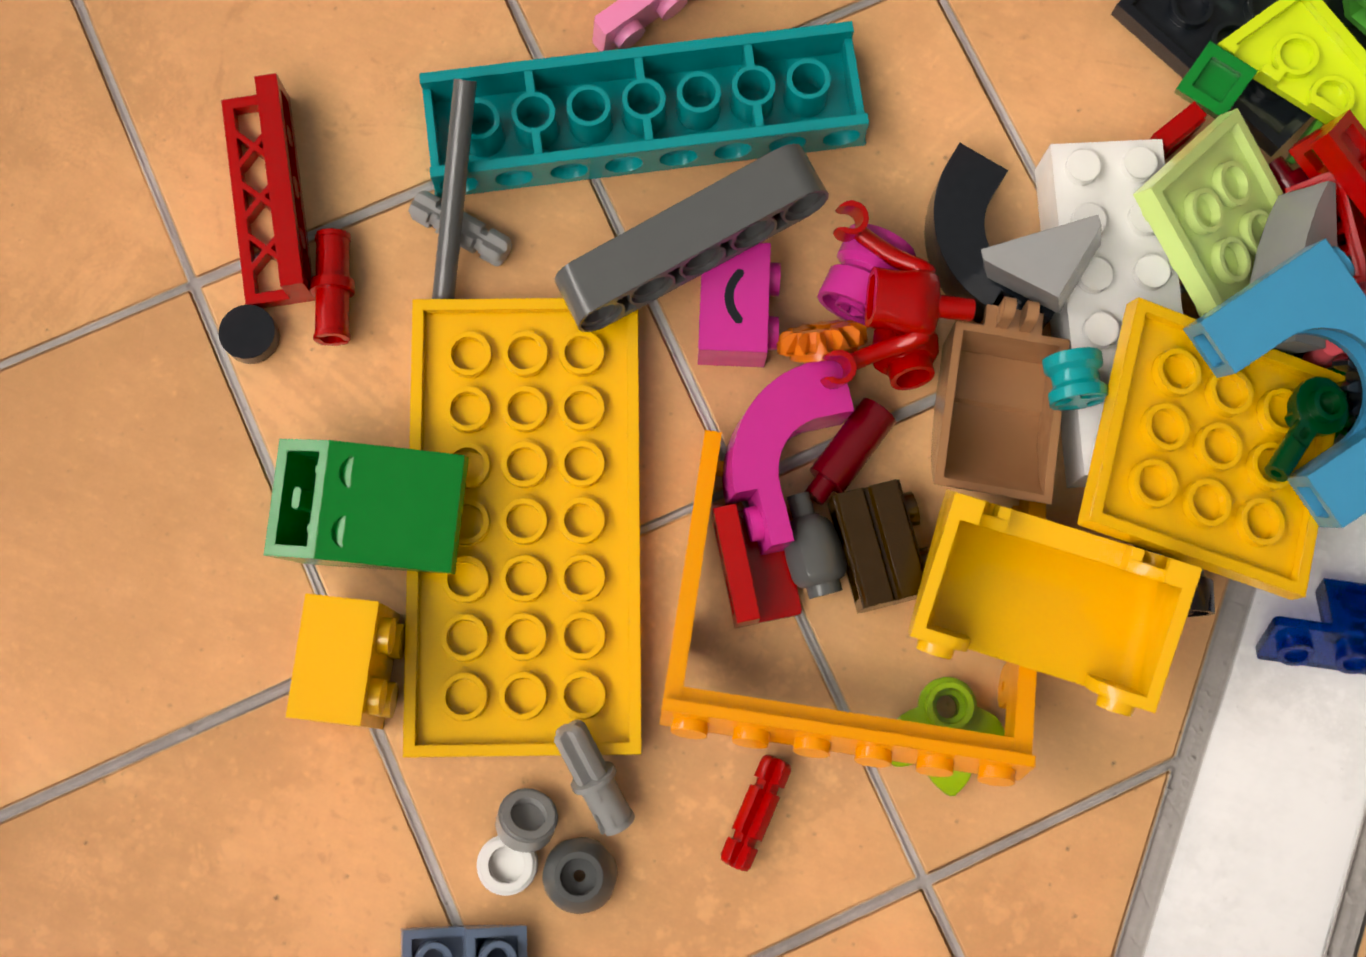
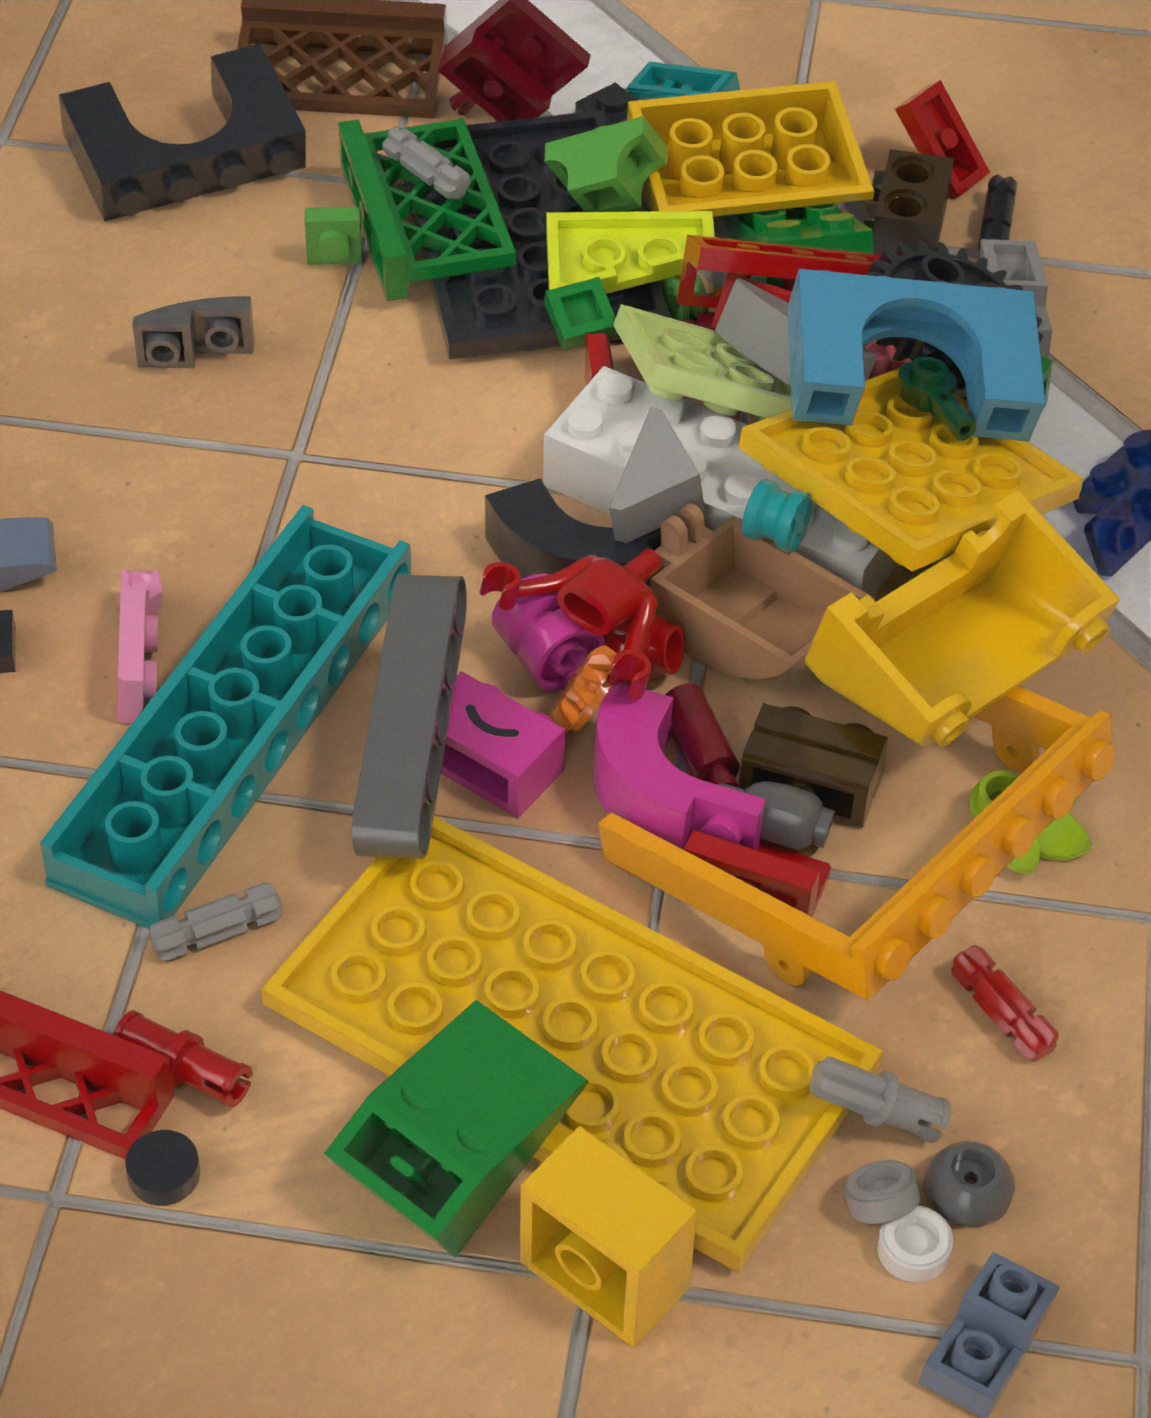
camera: 55 degrees left, 30 degrees down
dark grey bar [432,79,477,299] -> none

